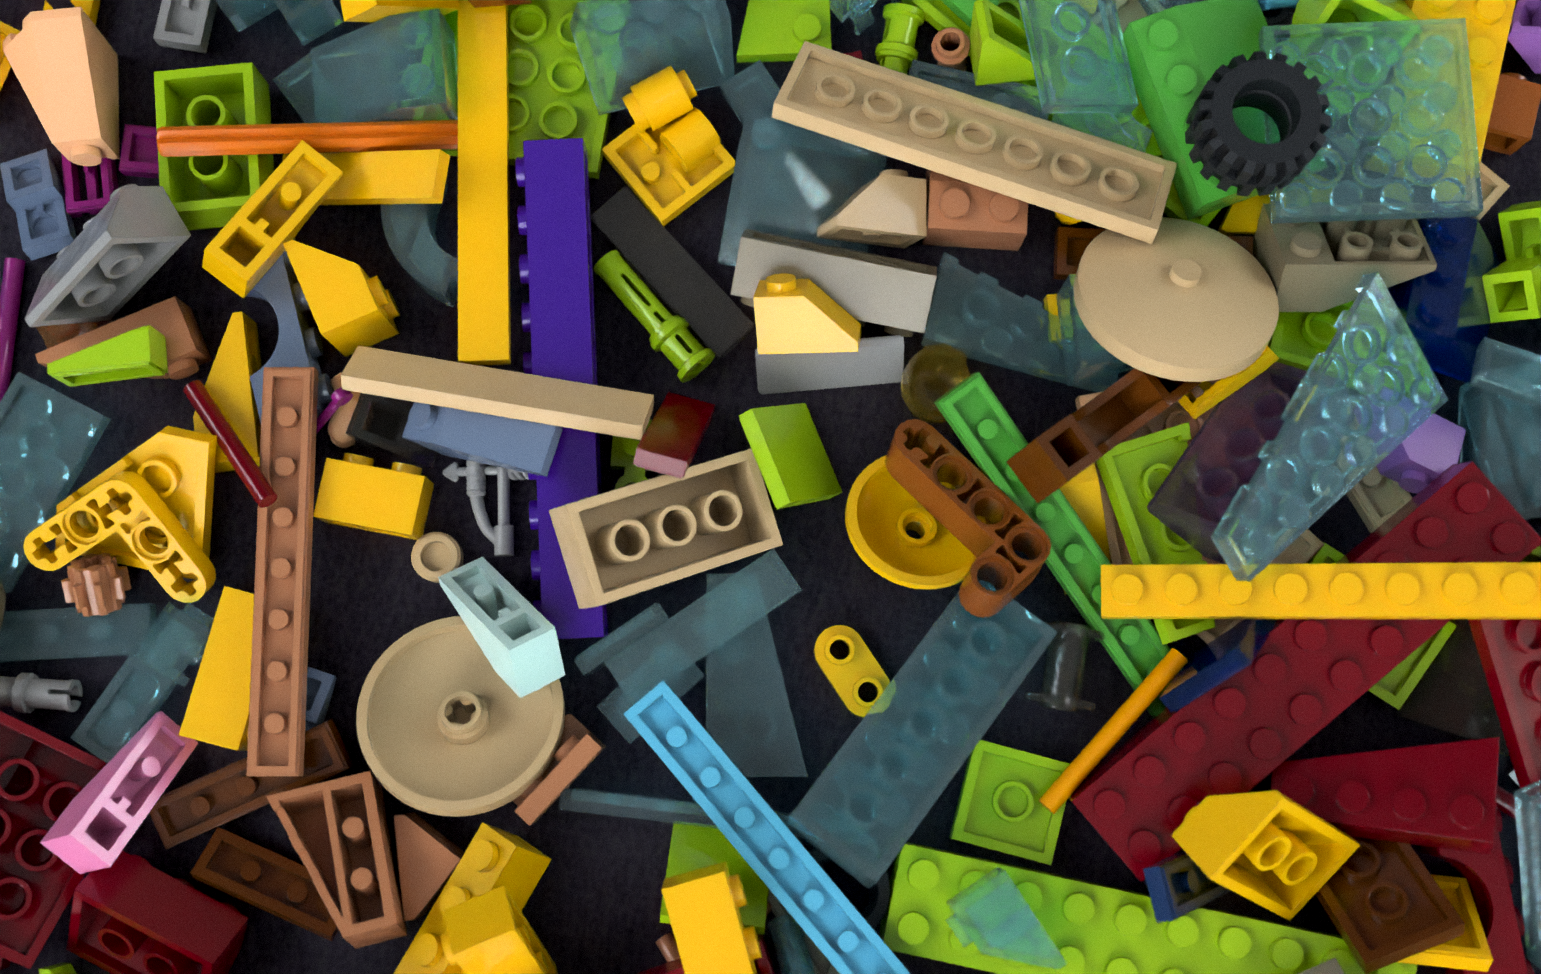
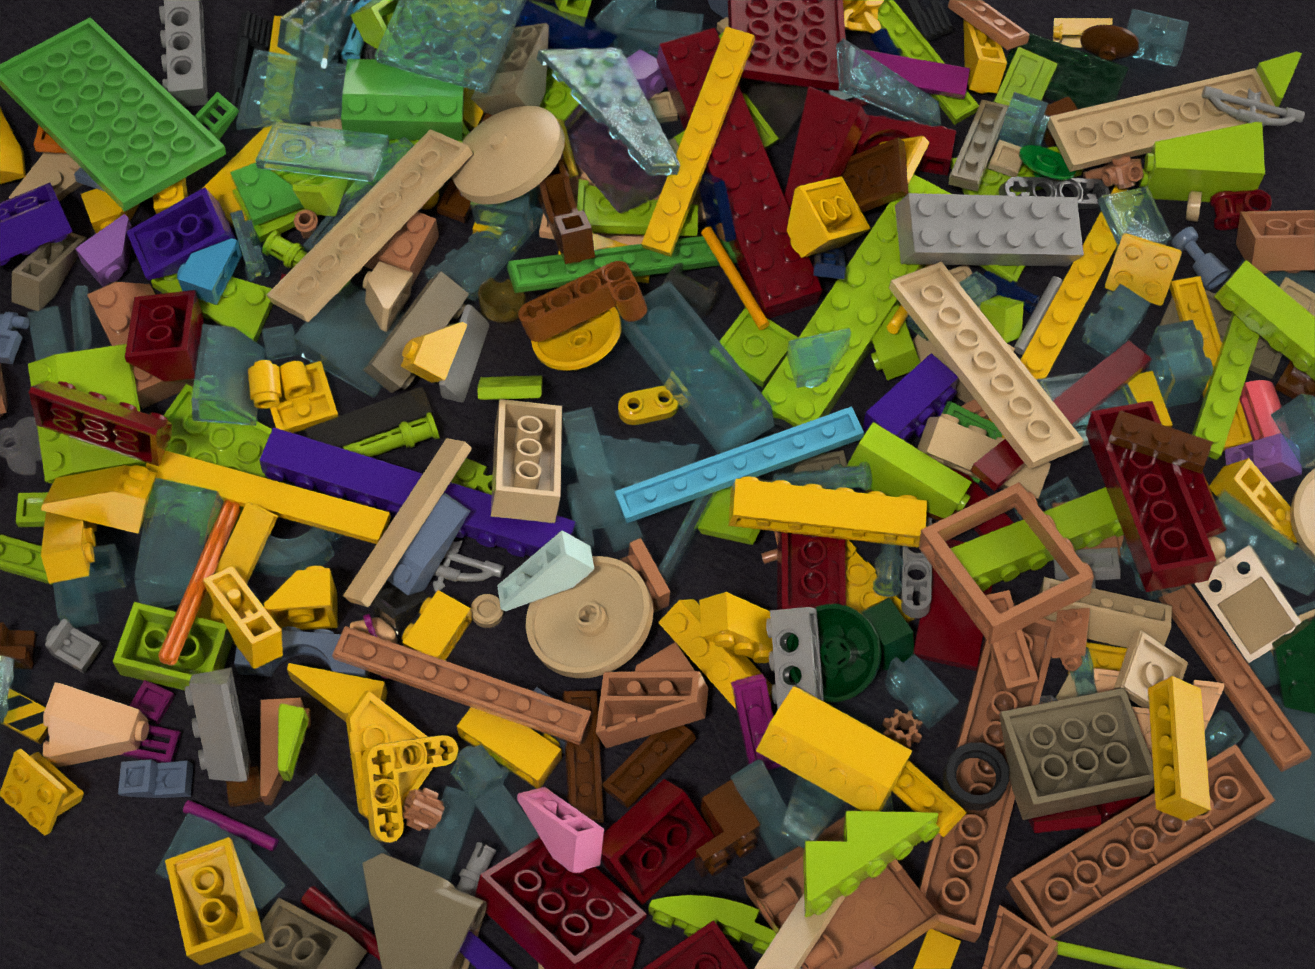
camera: 70 degrees left, 15 degrees down
dark red bar [183,380,278,508] -> none
dark red tile [633,392,715,479] -> none
black tyre [1185,51,1331,197] -> none

